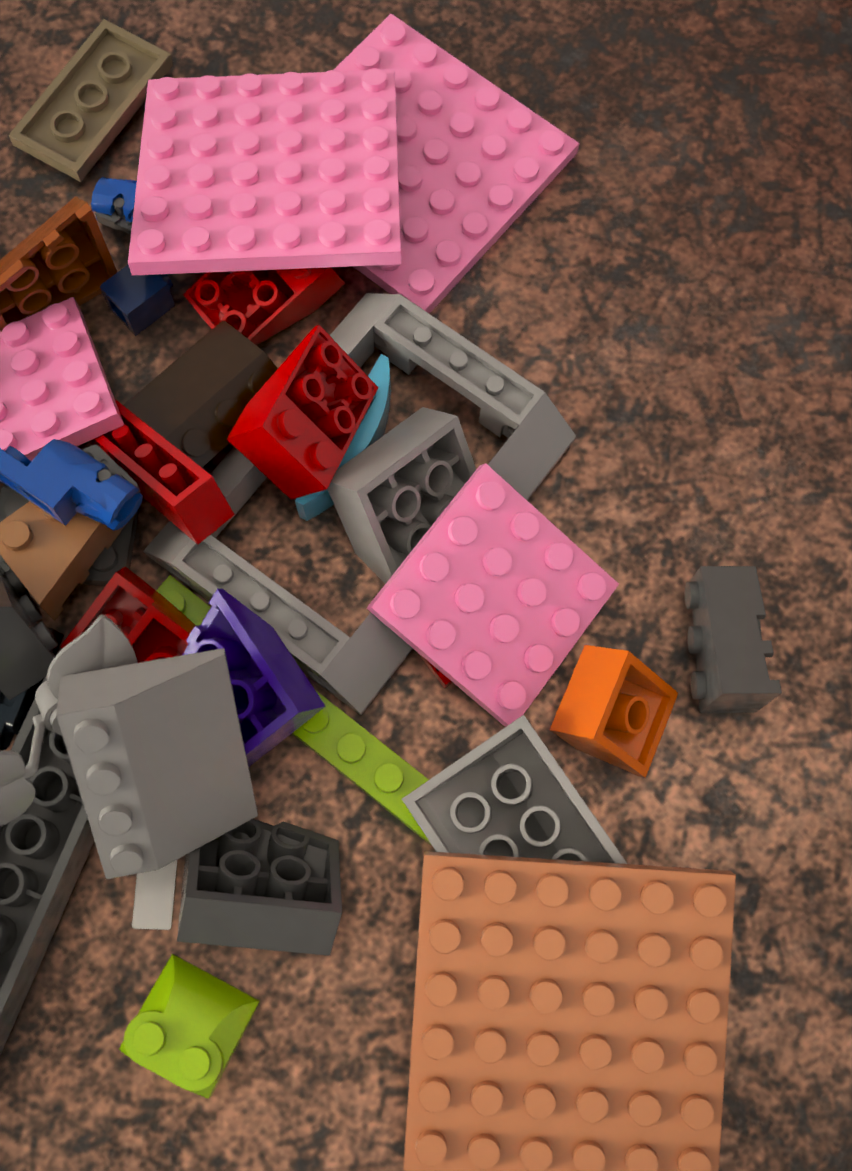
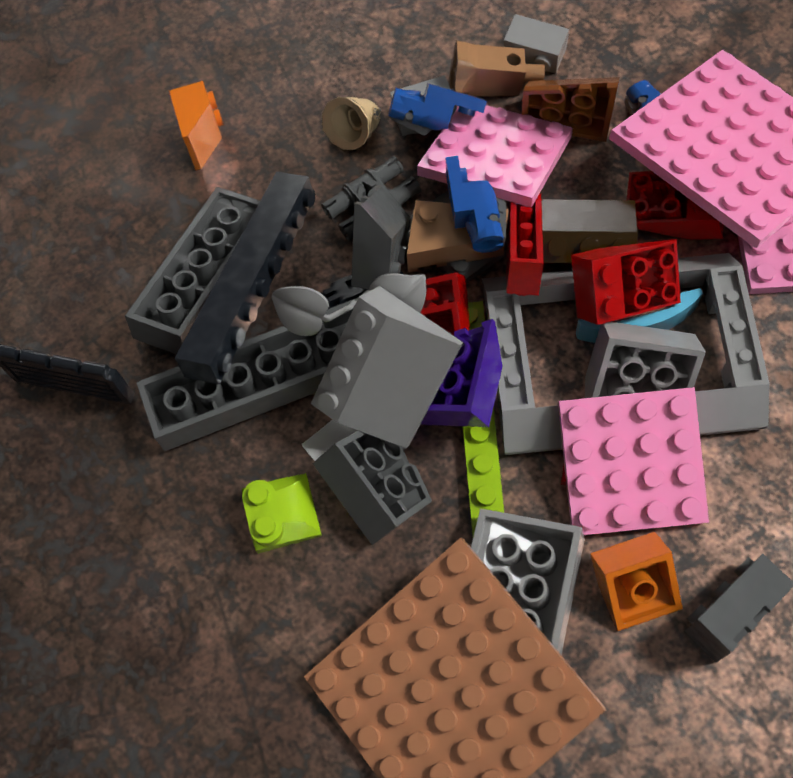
camera: 60 degrees right, 5 degrees down
dark tan plate [9,19,173,182] -> none
dark blue brick [99,265,175,336] -> none

